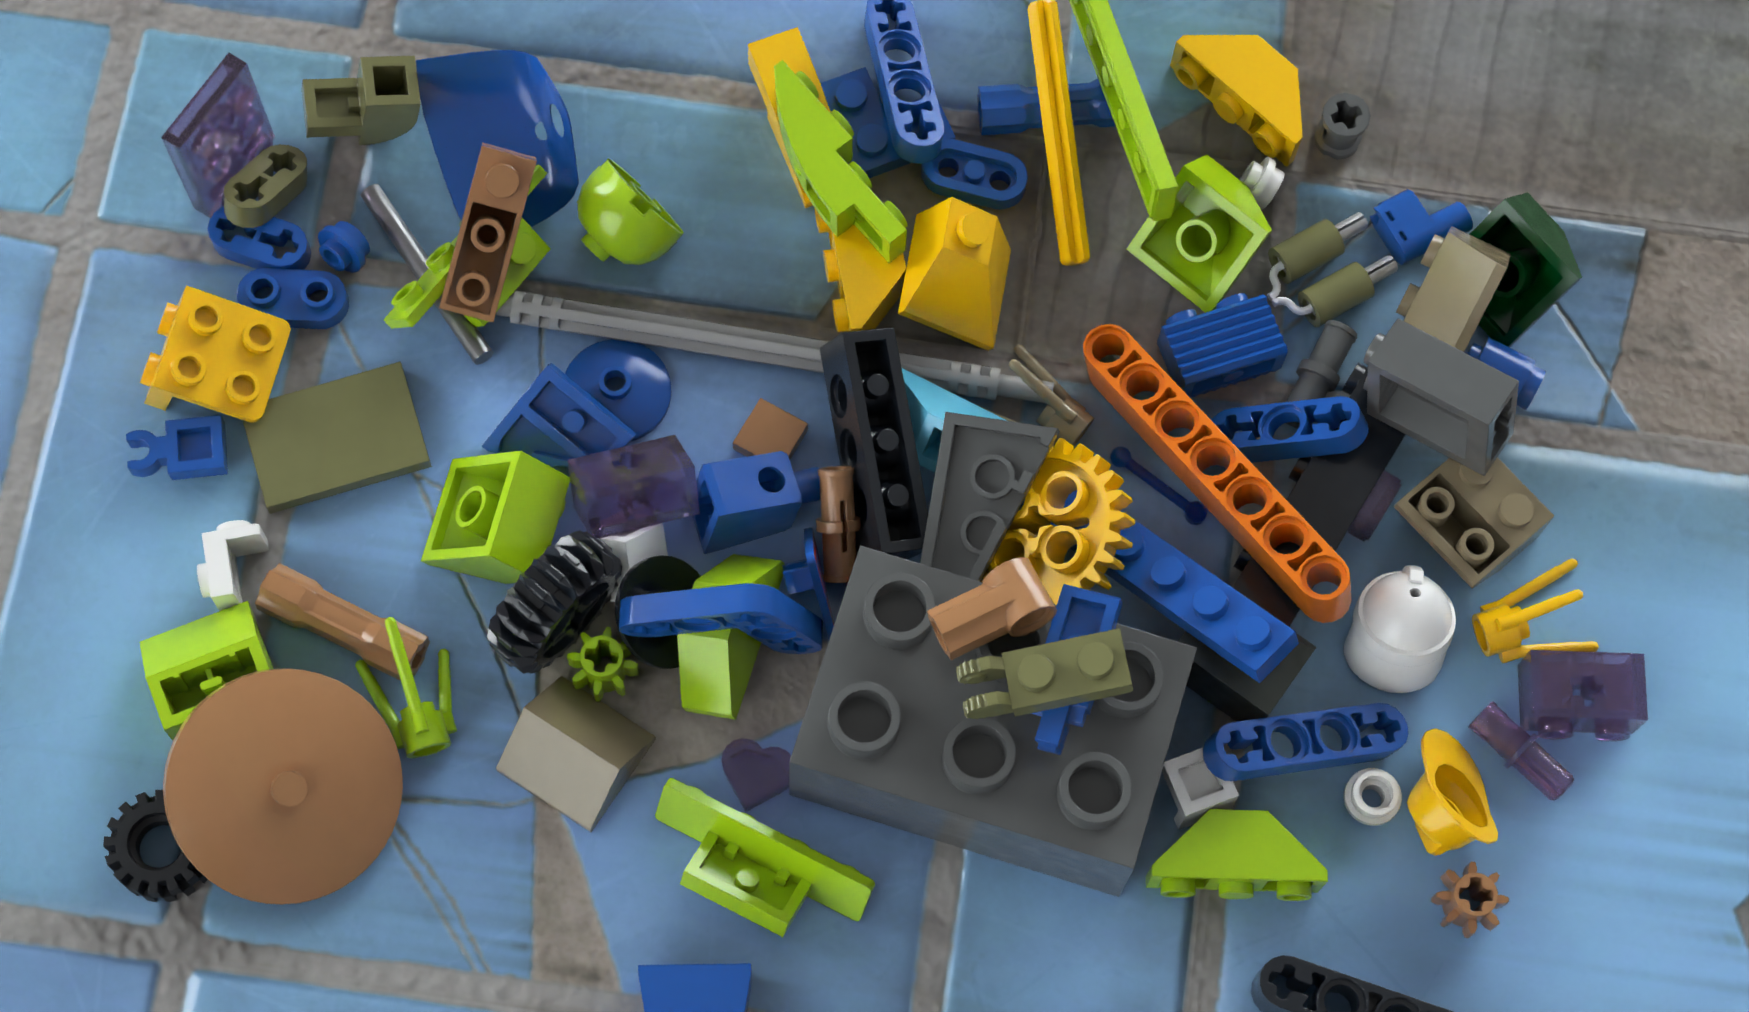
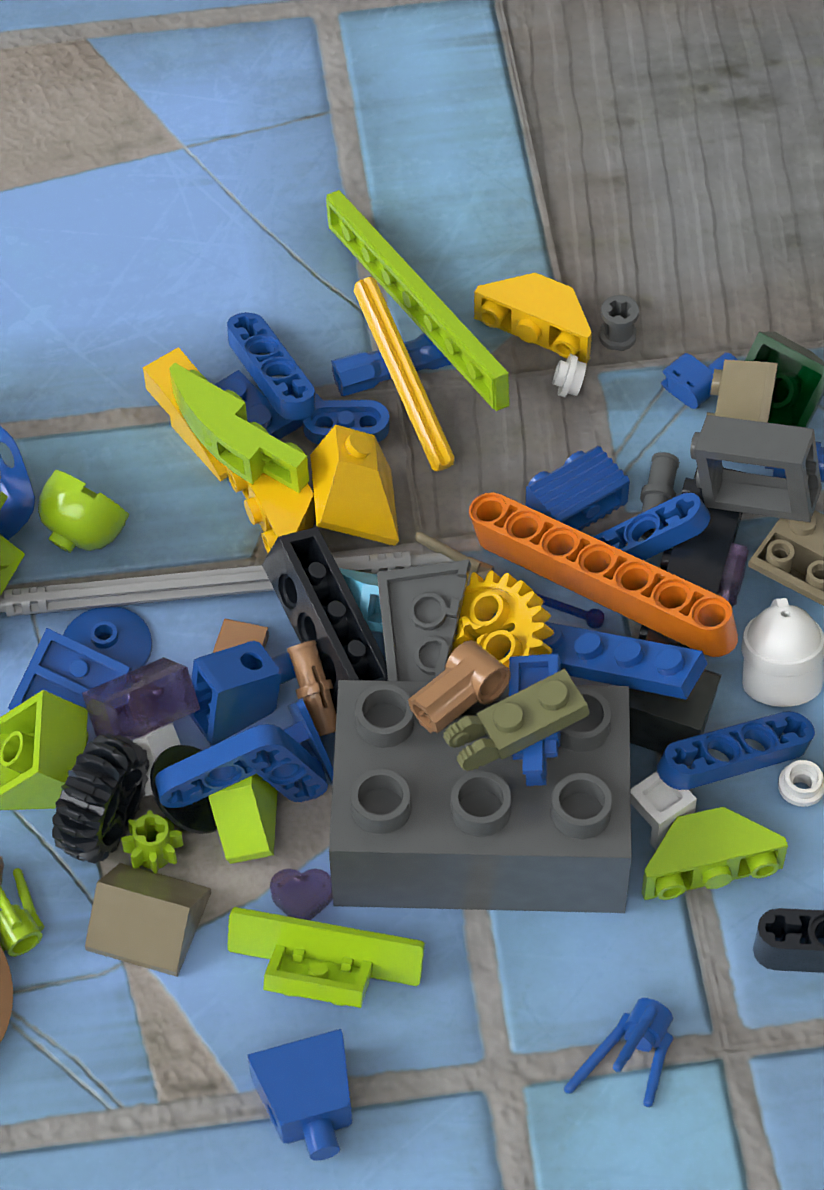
camera: 10 degrees left, 15 degrees down
lime slope [1126,154,1272,313] -> none
olive piece [1267,212,1398,327] -> none

